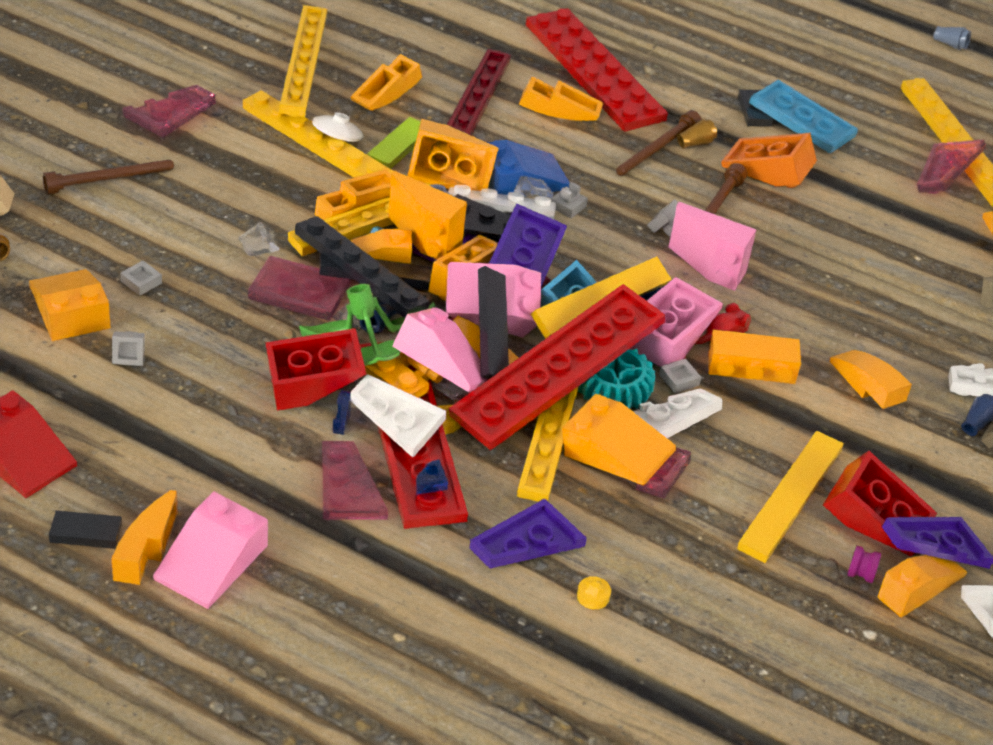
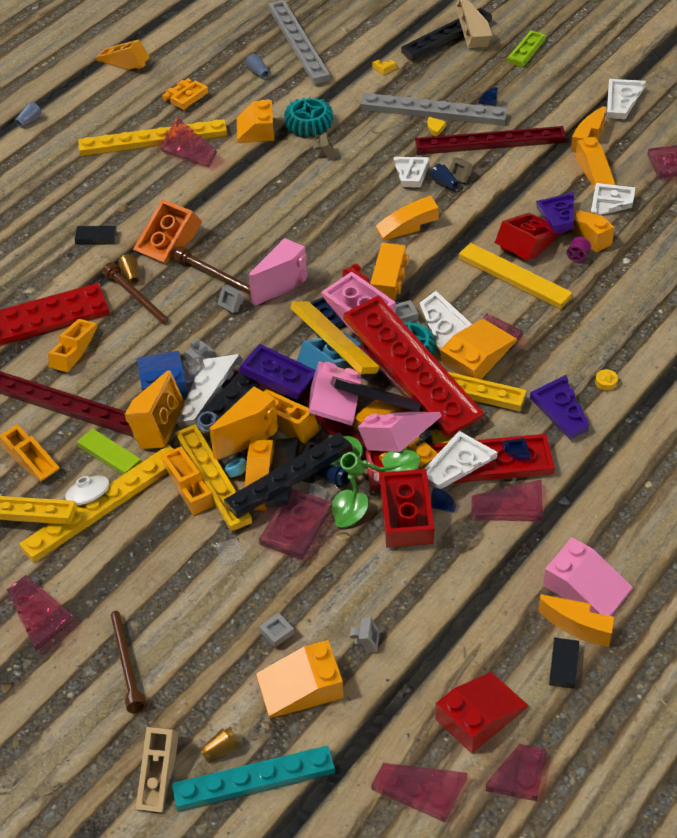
camera: 75 degrees left, 5 degrees up
dark azure tile [749,80,859,154] -> none

